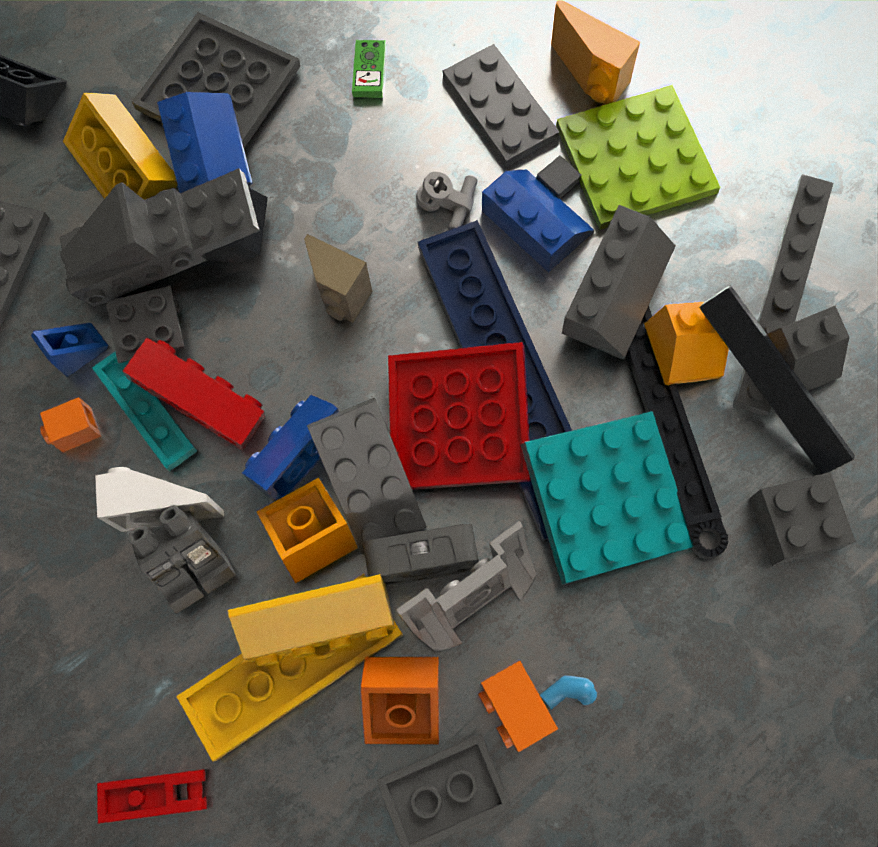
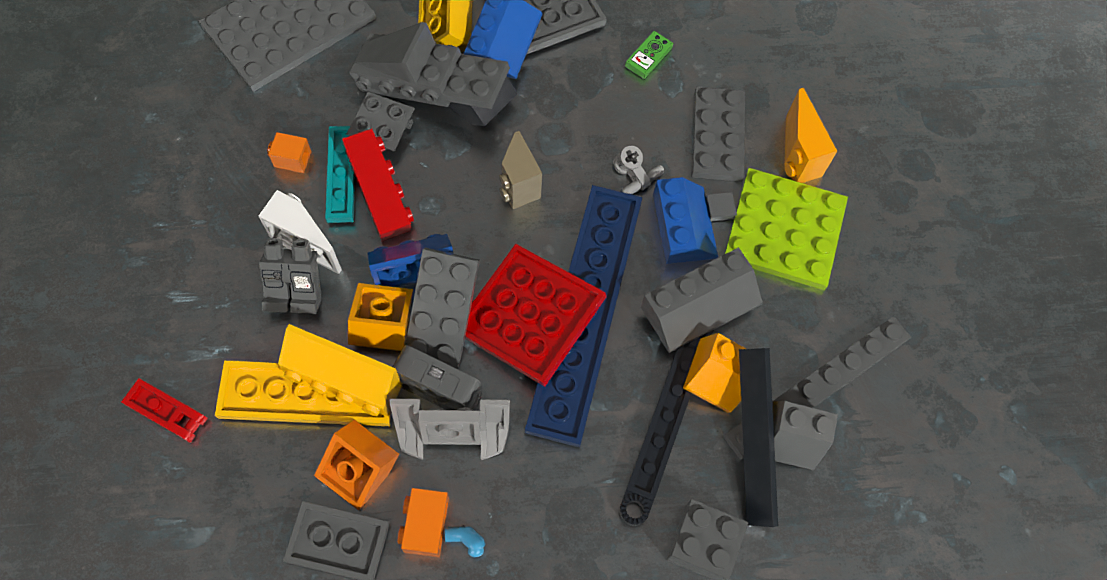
camera: 25 degrees right, 5 degrees down
blue slope [31,322,108,377] -> none
teal plate [521,411,694,584] -> none

